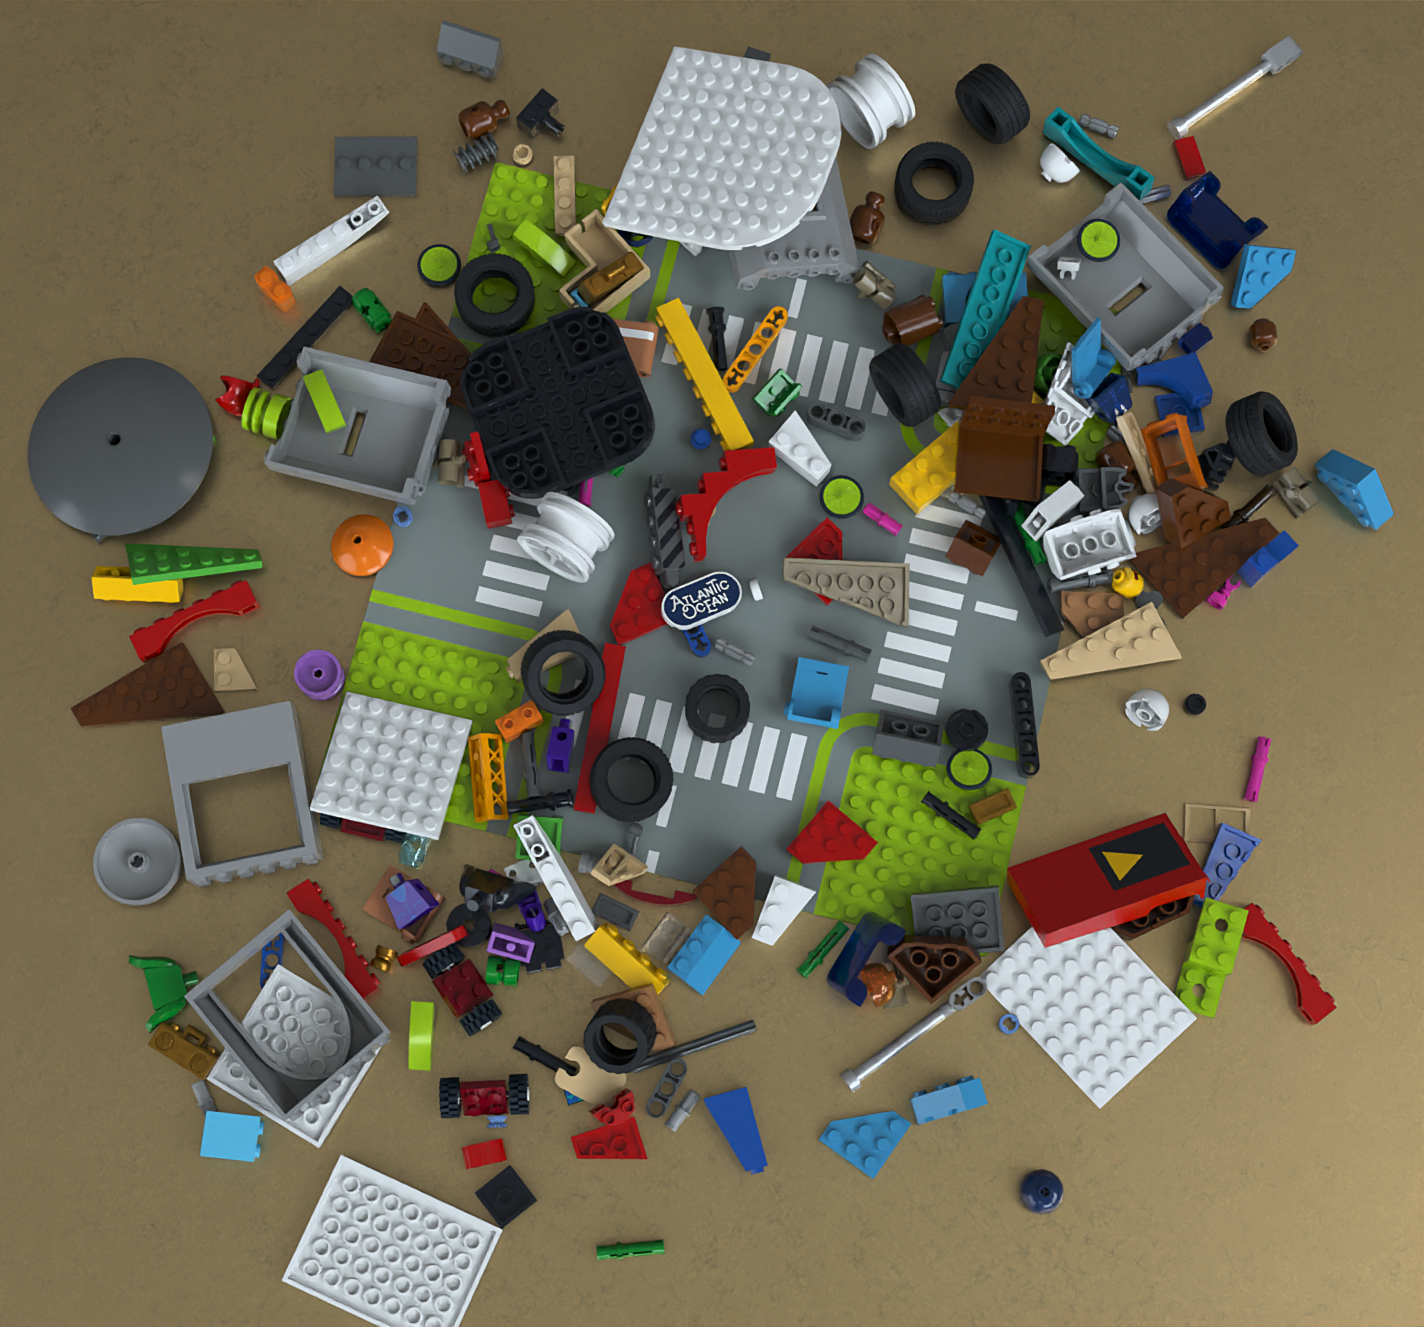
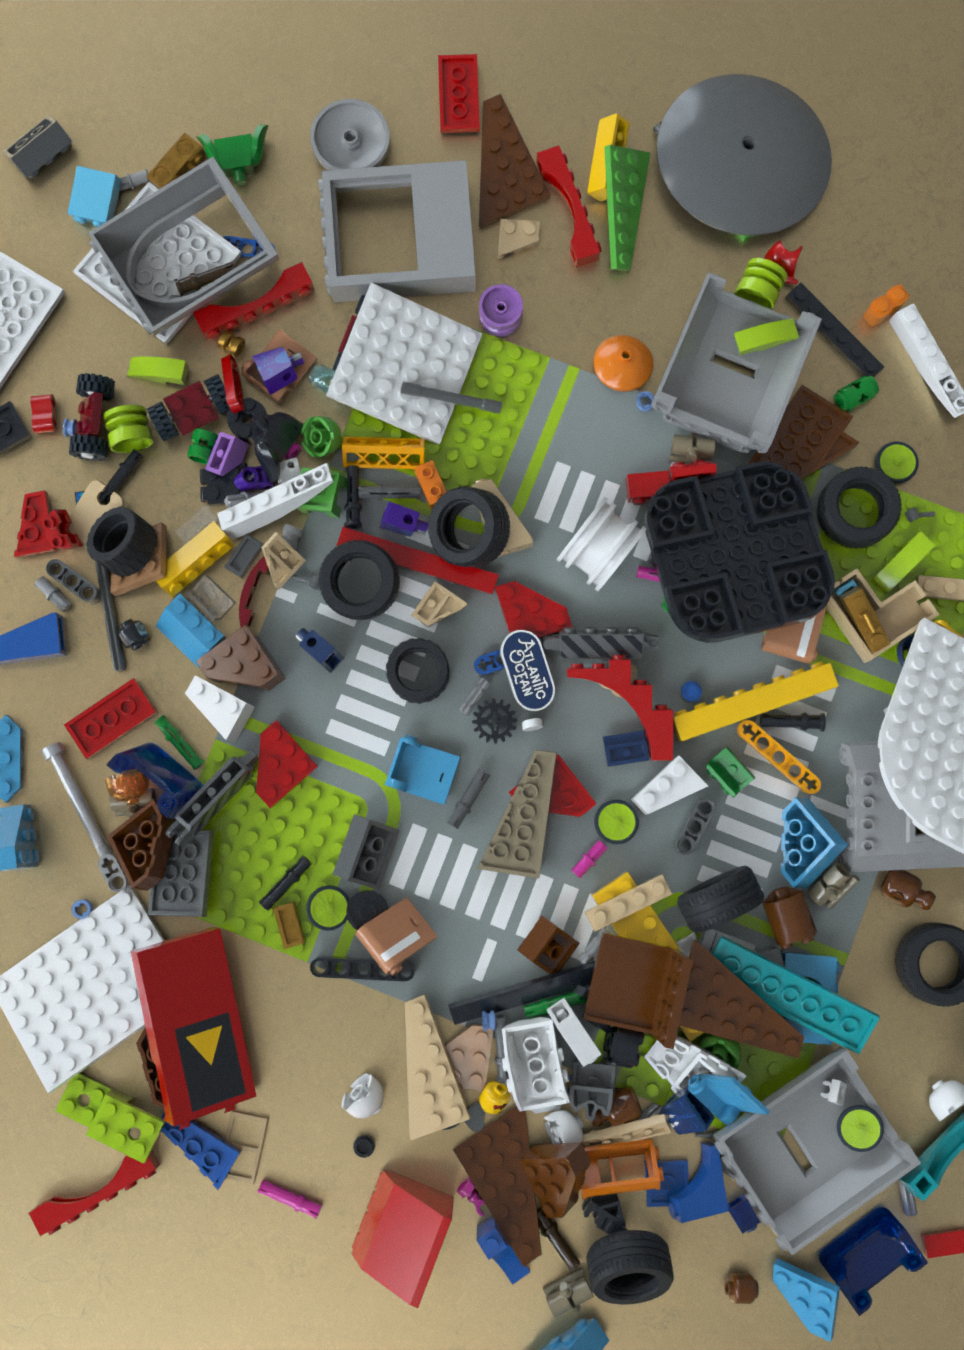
camera: 100 degrees right, 5 degrees up
none -> dark grey slope [2,116,72,178]
none -> red plate [64,678,158,759]
none -> lime wheel [103,404,153,453]
none -> black head [118,619,149,651]
none -> dark grey hinge [166,750,259,846]
none -> dark brown pin [174,261,235,297]
none -> dark blue torso [296,628,344,673]
none -> bright green cylinder [301,416,341,457]
none -> windscreen [351,1170,454,1308]
none -> nougat door [355,897,438,976]
none -> dark grey piece [400,381,502,414]
none -> tan wing [411,581,468,627]
none -> red plate [438,54,480,133]
none -> black gear [472,698,517,744]
none -> medium blue bush [482,1011,495,1031]
none -> tan plate [585,874,672,932]
none -> dark blue plate [602,730,649,767]
none -> dark azure brick [781,797,848,888]

